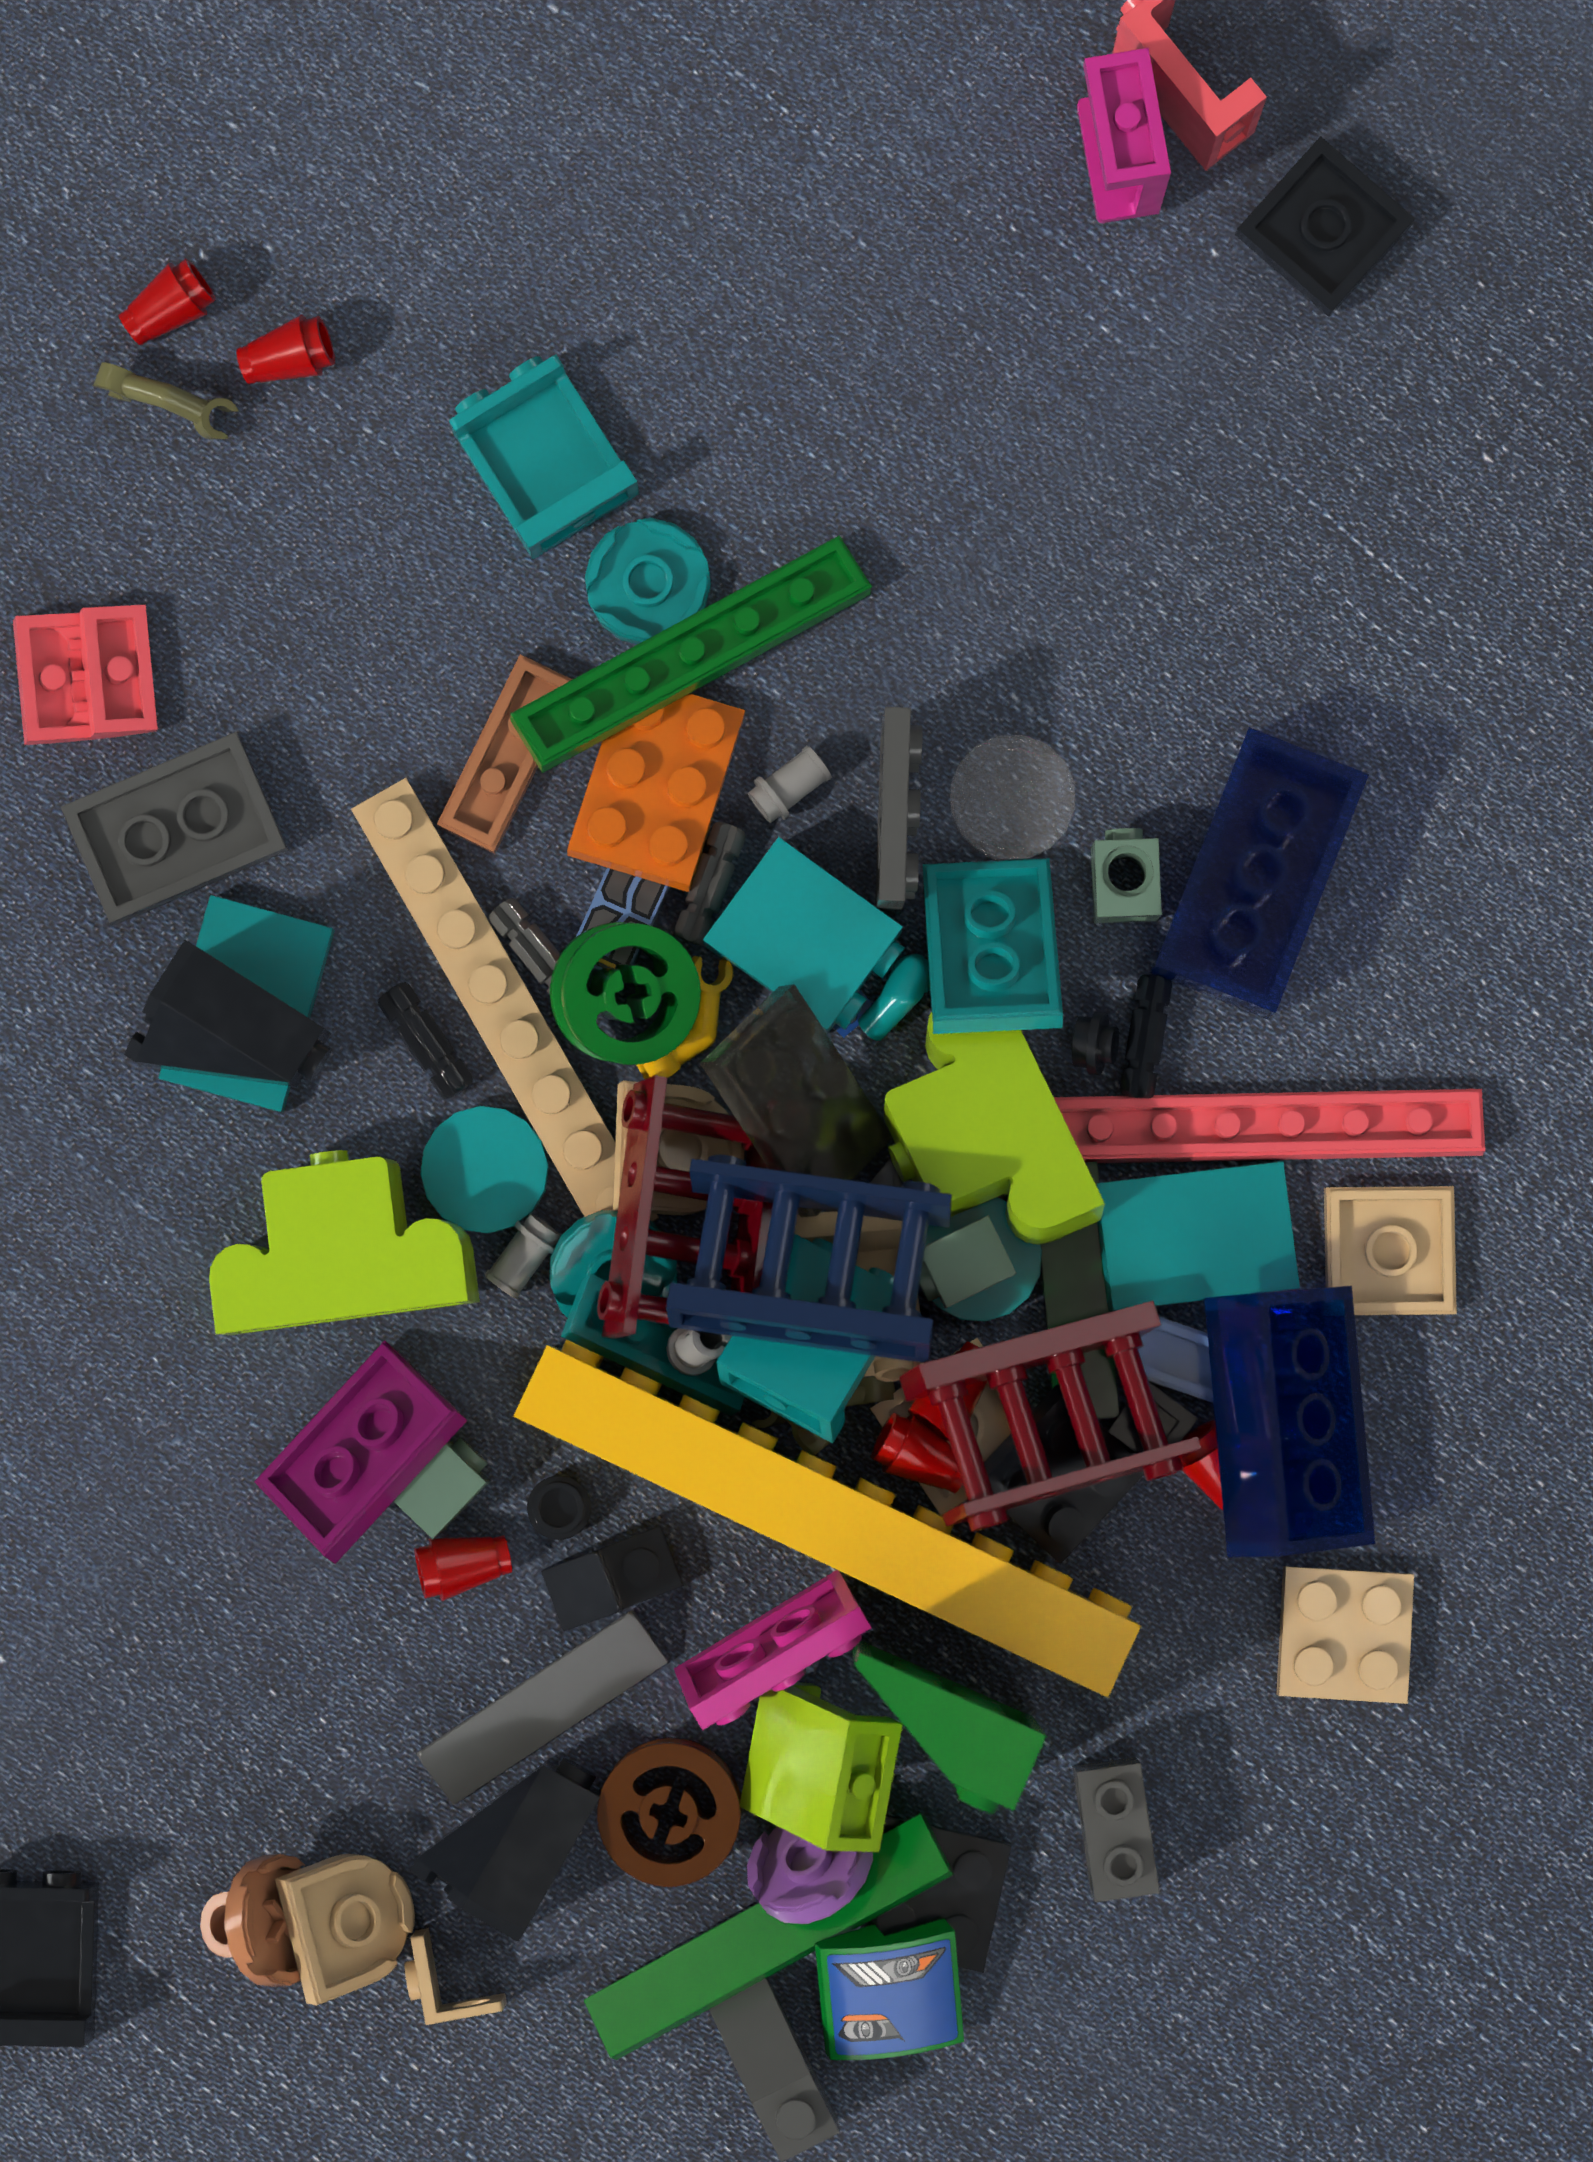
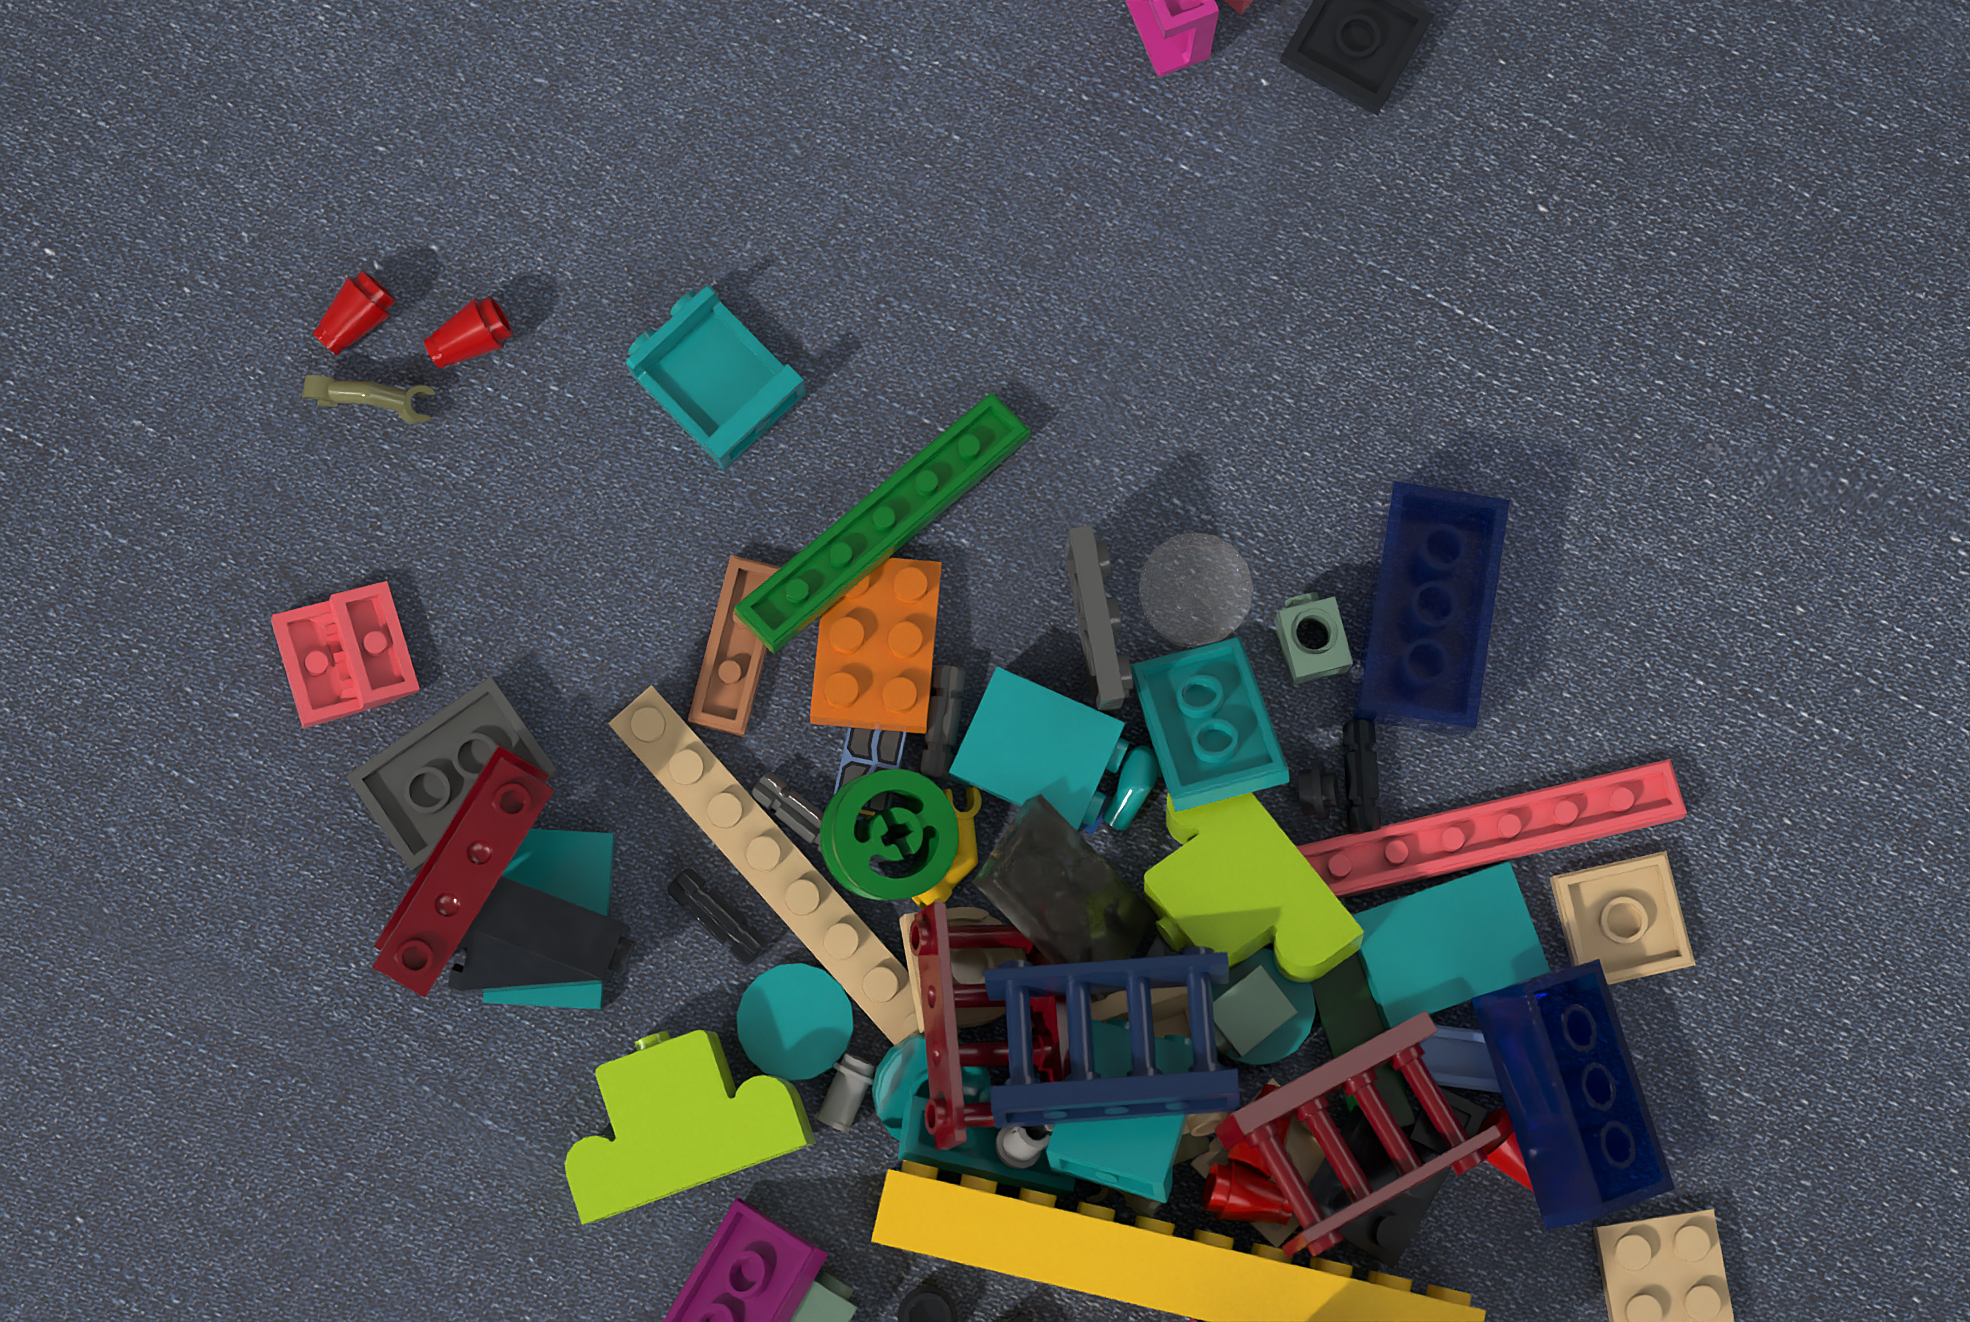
camera: 15 degrees left, 5 degrees down
teal tile [585,518,711,645] -> none
light grey pin [748,746,832,823] -> none
none -> dark red fence [372,743,554,998]

